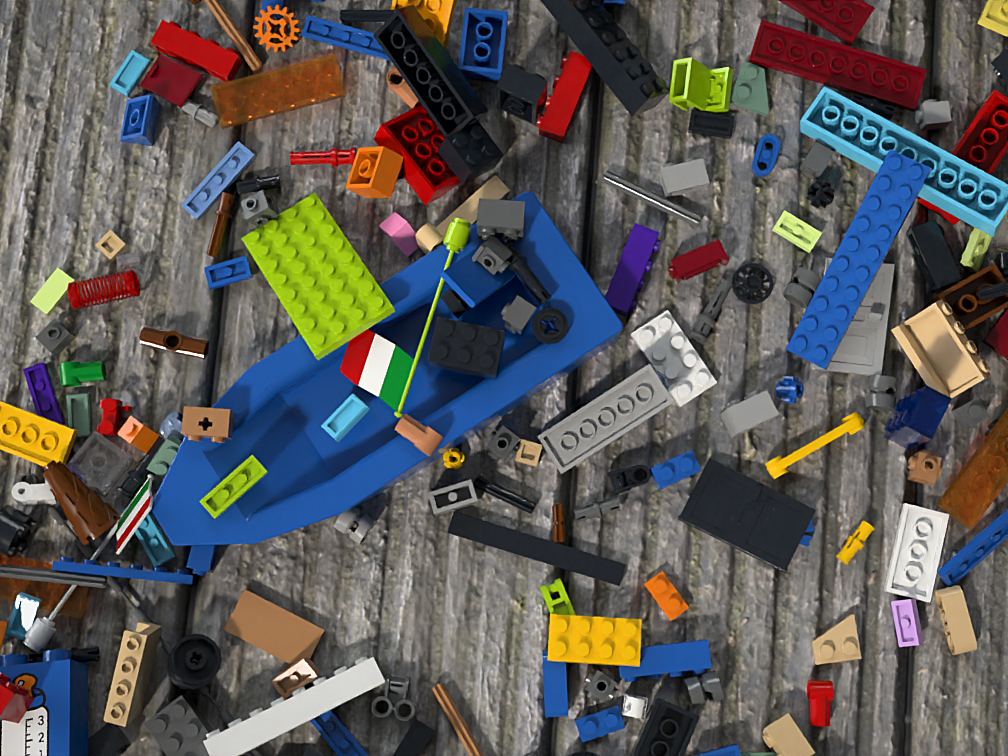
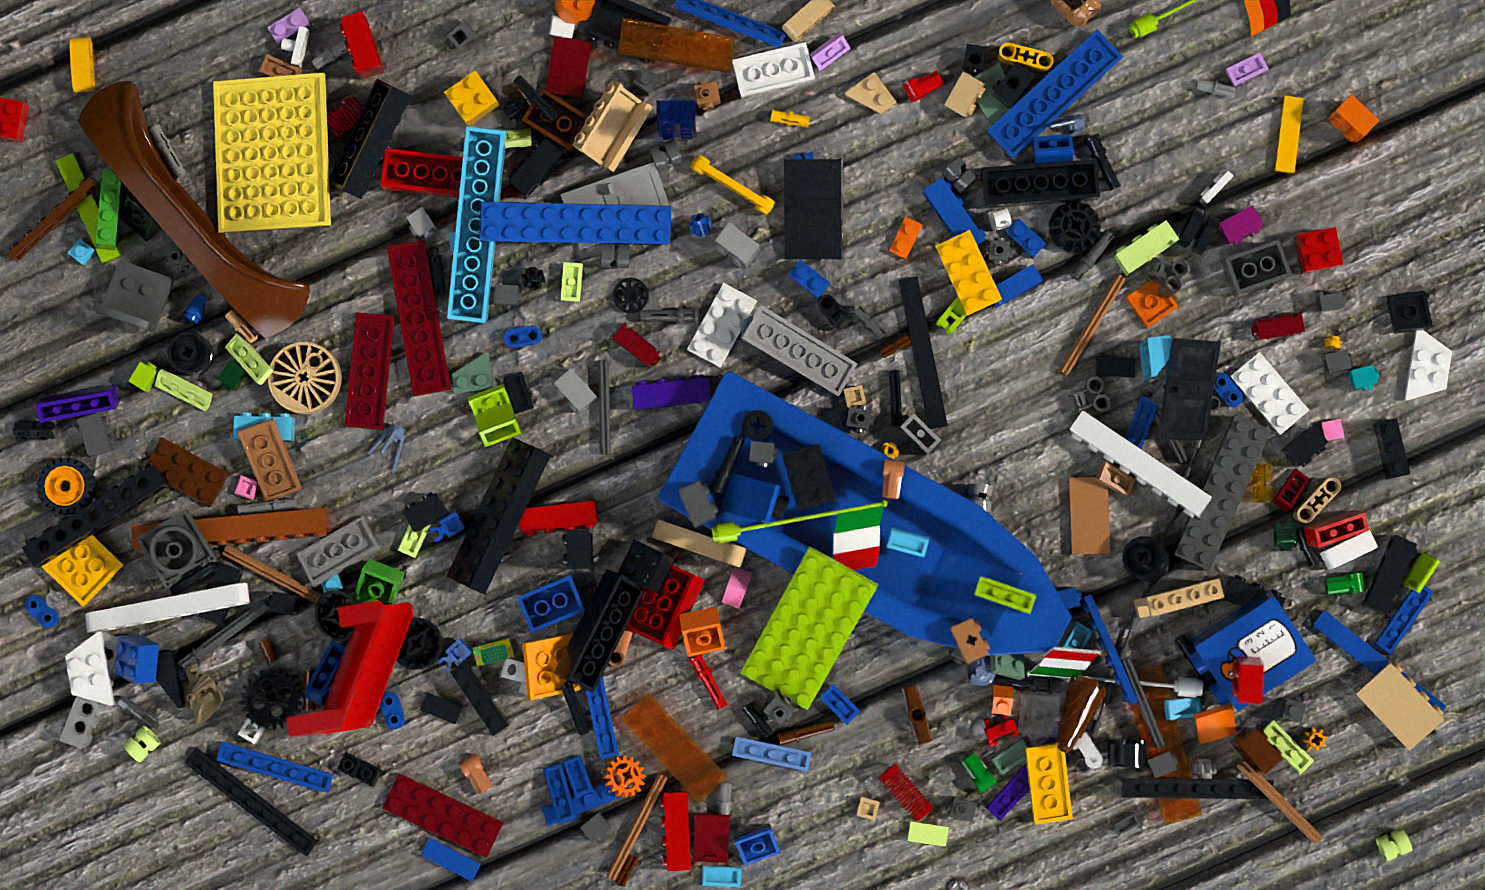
camera: 120 degrees left, 5 degrees up
dark grey brick [471,235,513,275] -> none

